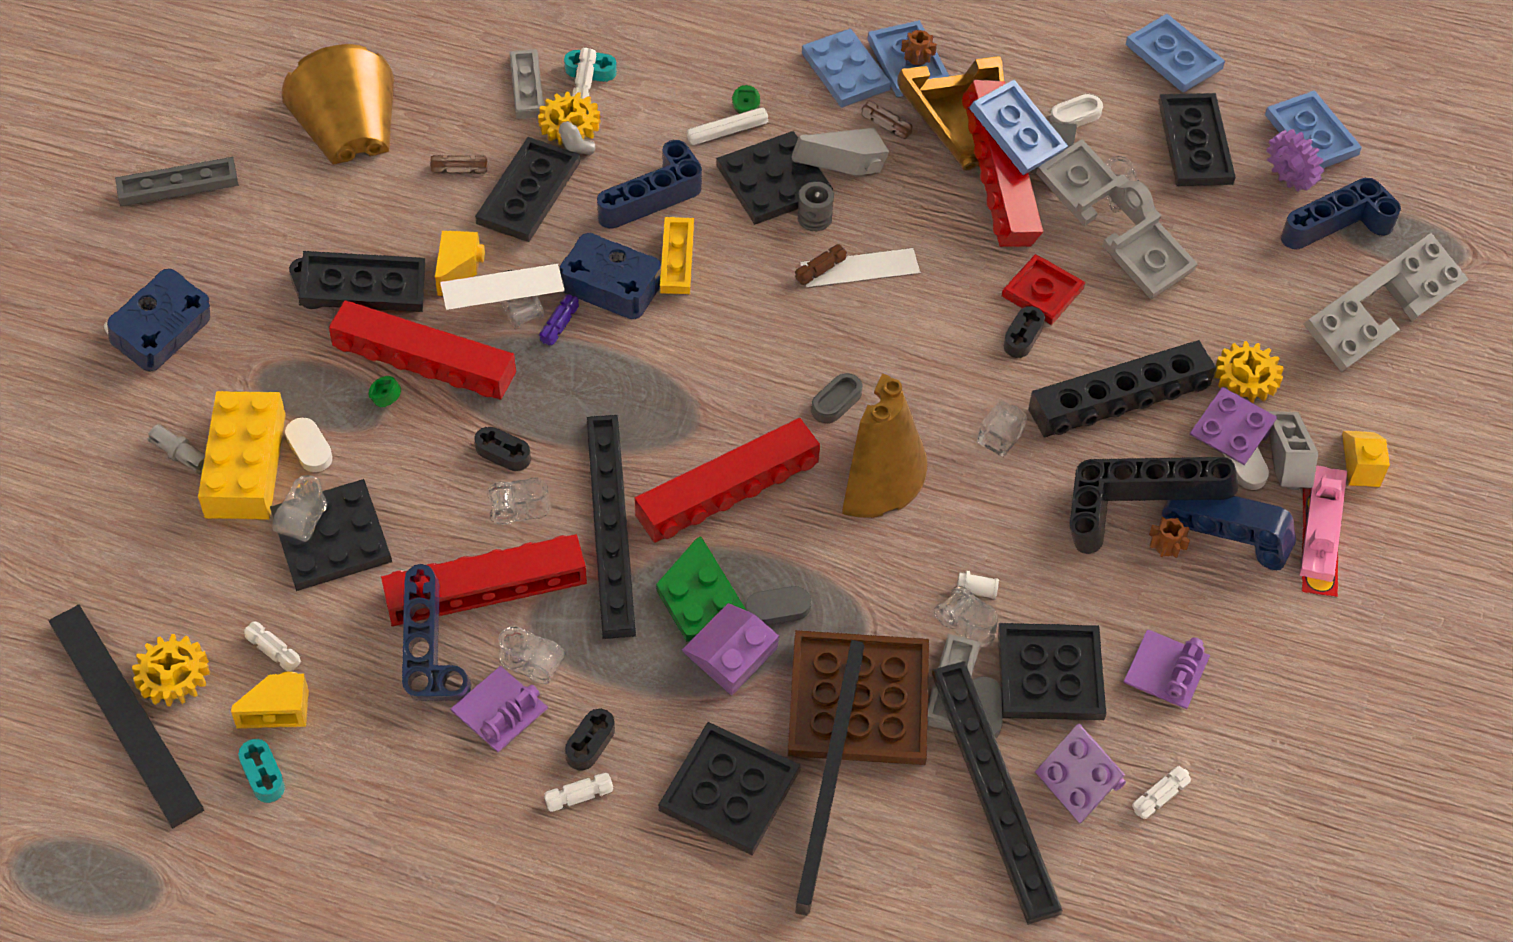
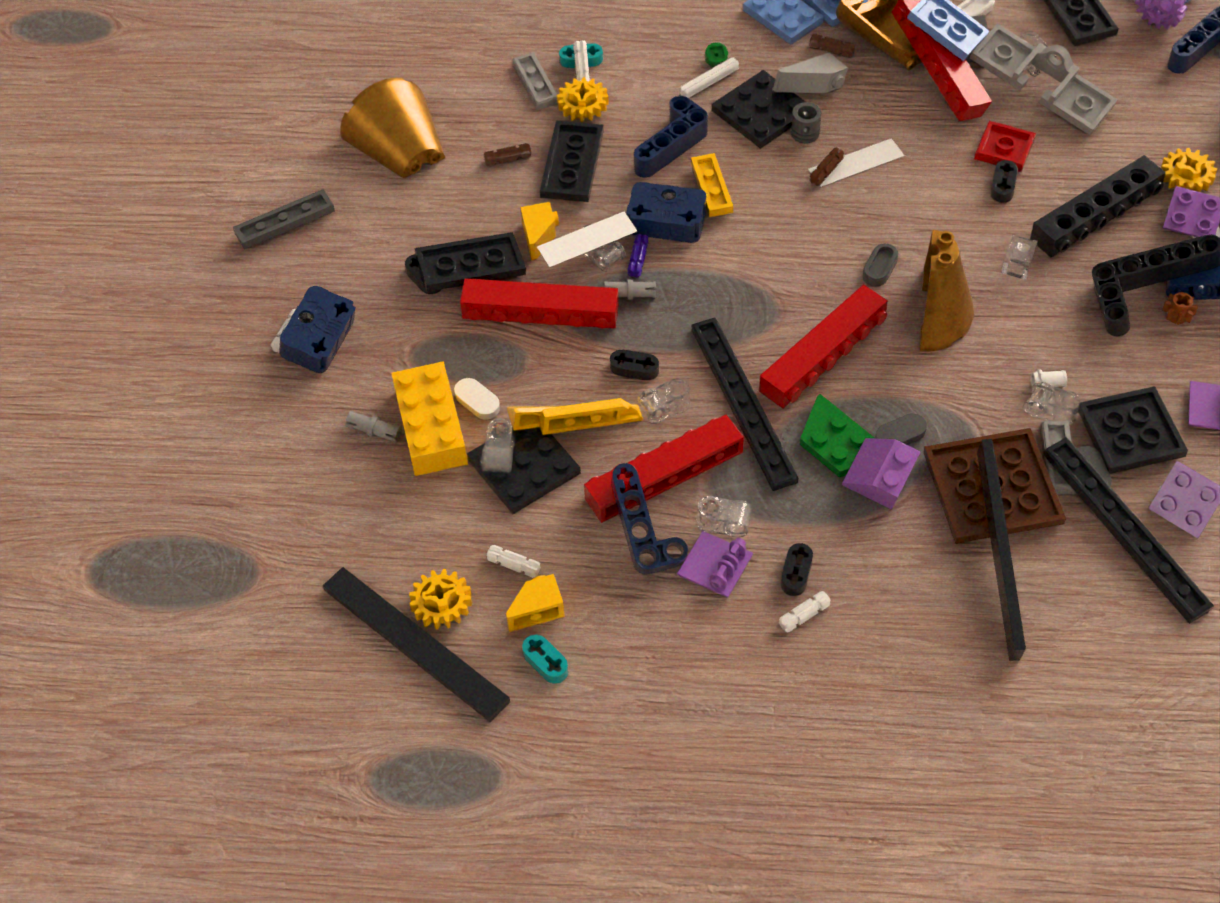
camera: 10 degrees left, 0 degrees up
green tile [368,376,401,407] -> none
light grey arm [559,122,595,155] -> none
black plate [658,722,800,856] -> none
none -> yellow wedge [507,398,643,435]
none -> light grey pin [604,279,656,300]

